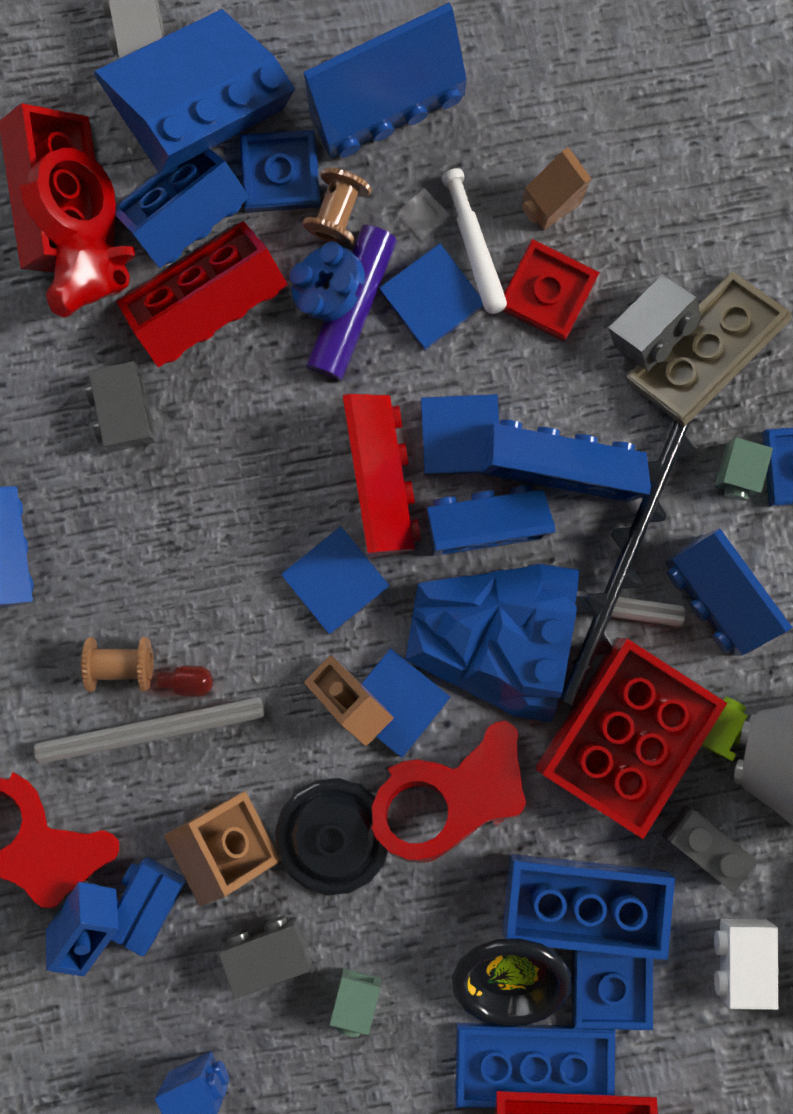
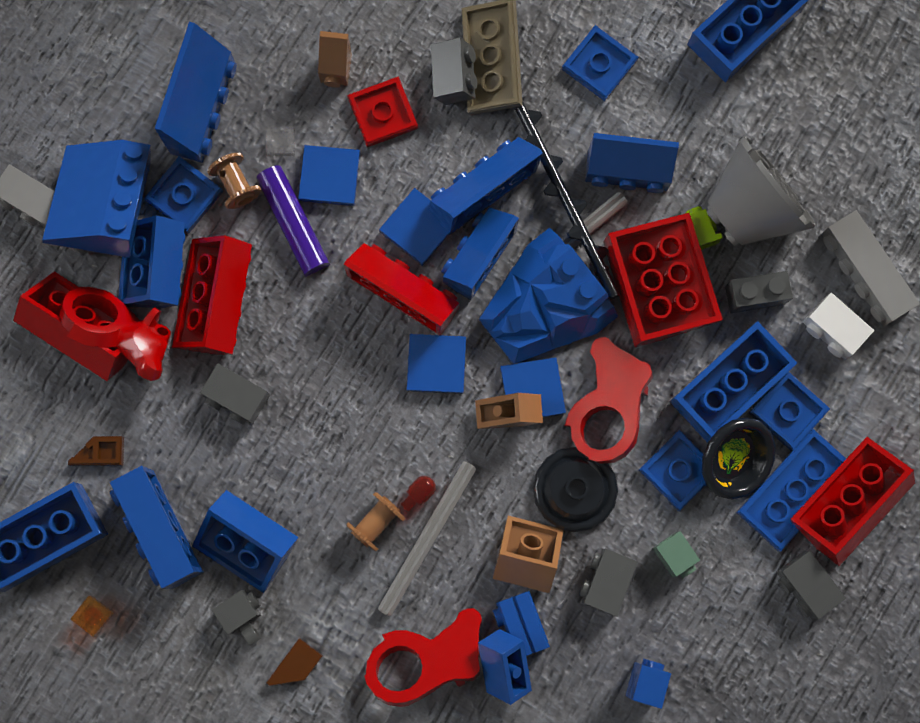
camera: 50 degrees left, 5 degrees down
blue plate [289,241,365,322] -> none
white piece [441,168,507,314] -> none
sand green brick [714,437,773,501] -> none
none -> blue tile [638,430,706,511]

